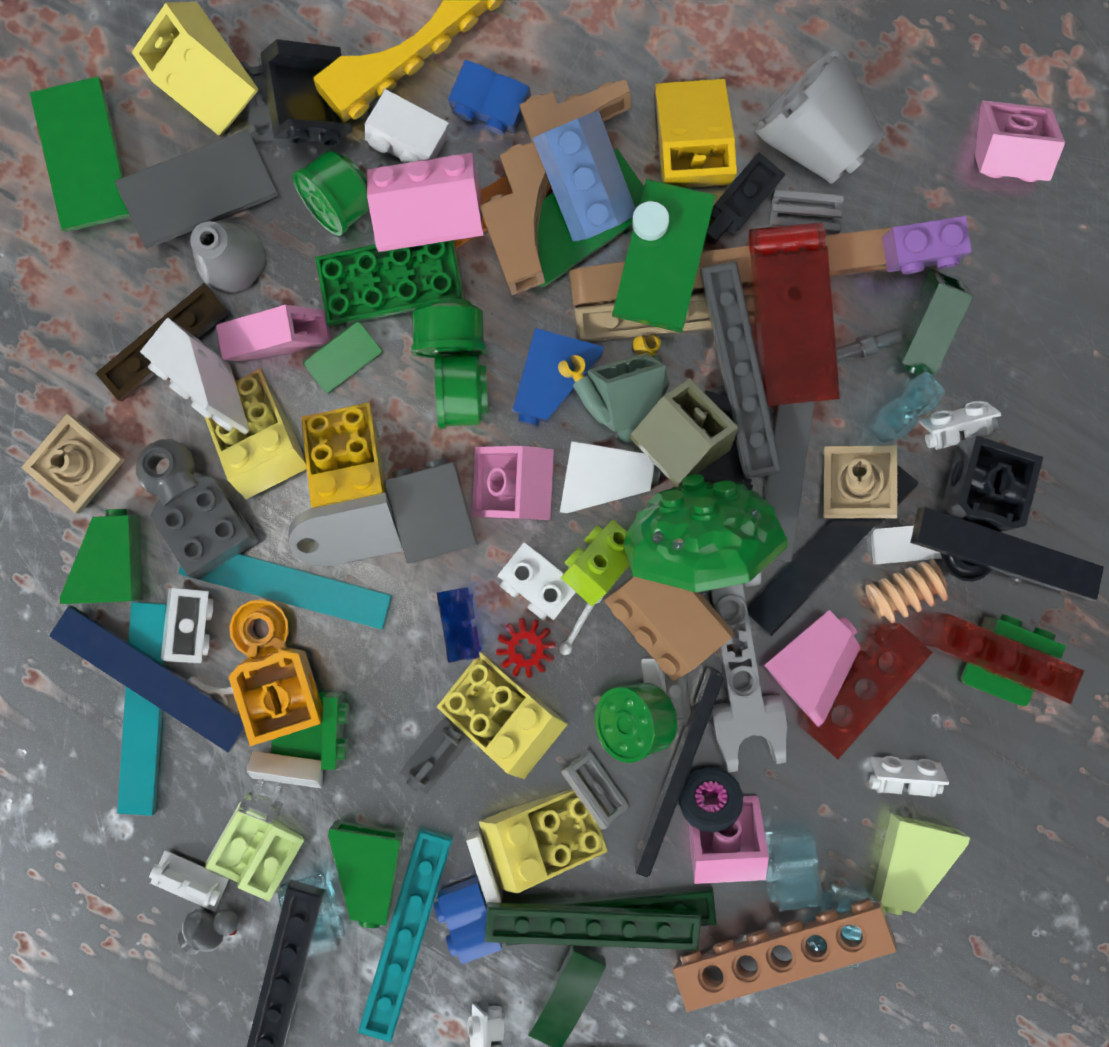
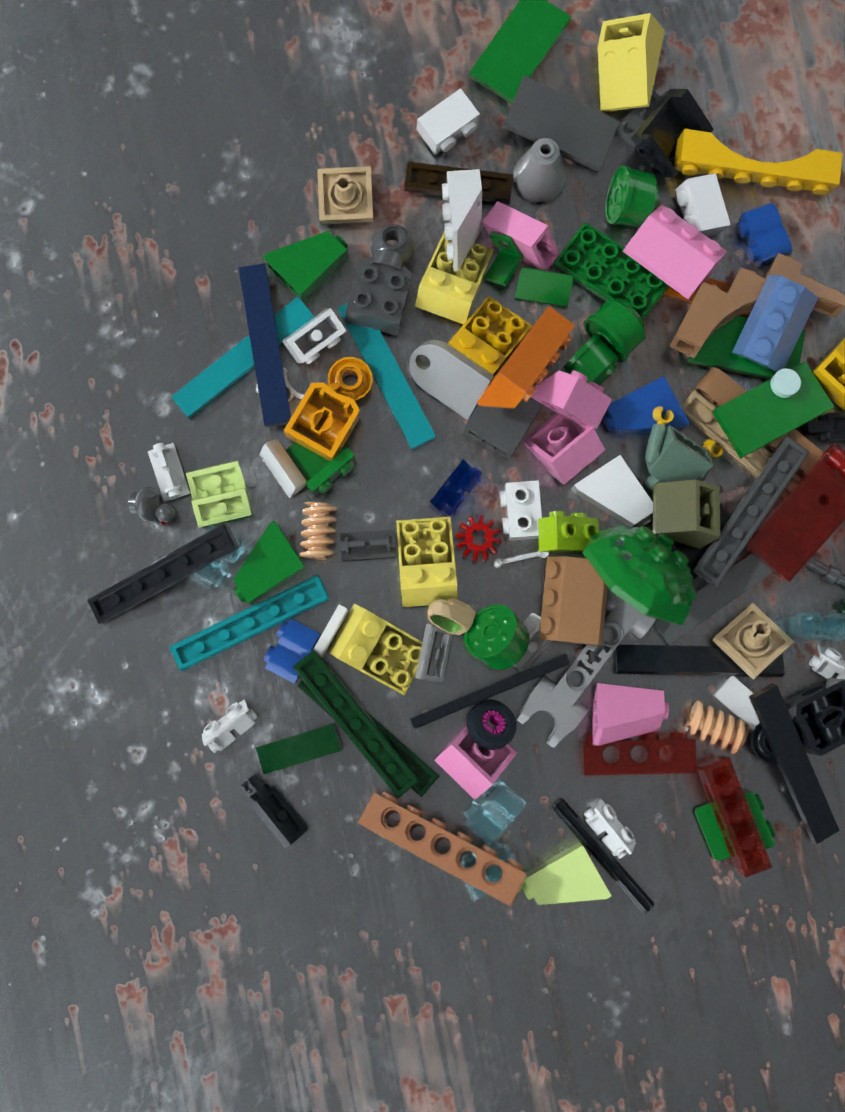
camera: 45 degrees right, 5 degrees down
none -> light nougat piece [299,502,337,560]
none -> white brick [416,88,480,155]
none -> tan rock [428,597,476,635]
none -> orange slope [476,306,575,408]
none -> green bracket [484,232,524,286]
none -> bright pink slope [531,371,612,429]
none -> black axle [552,799,654,914]

